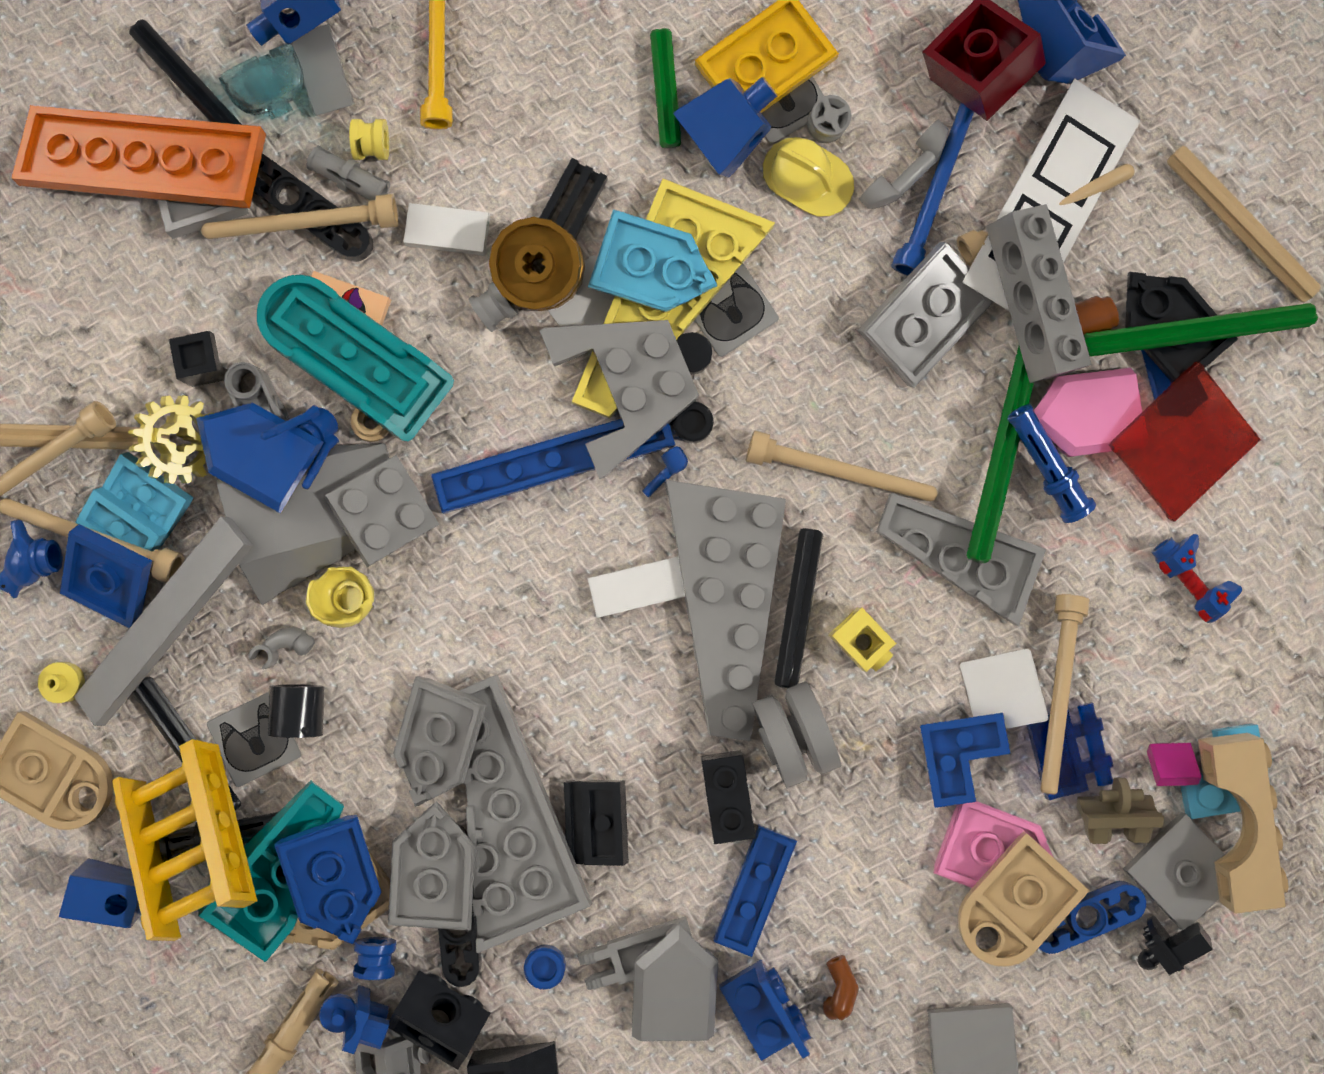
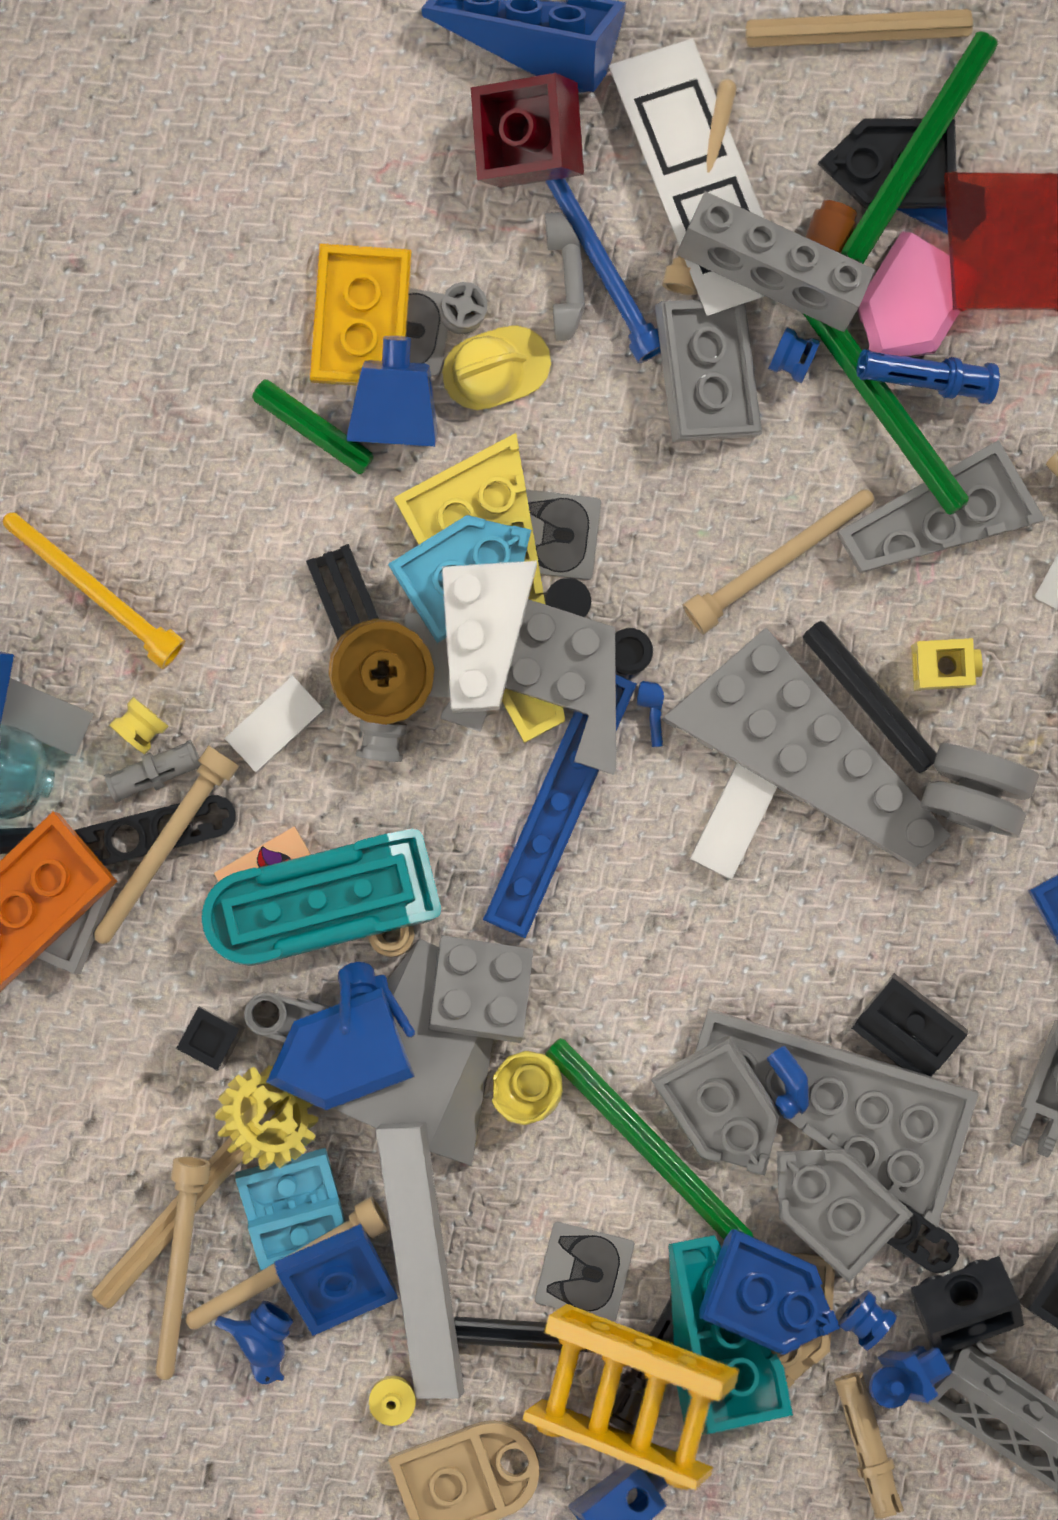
camera: 55 degrees left, 0 degrees up
light grey arm [248,627,315,669] -> none
black piece [268,684,324,738] -> none
blue tile [524,945,566,990] -> none
black brick [701,750,756,845] -> none
none -> white wedge [442,561,537,713]
none -> green axle [545,1038,754,1240]
none -> blue arm [766,1046,809,1119]
none -> blue wheel [768,327,821,384]

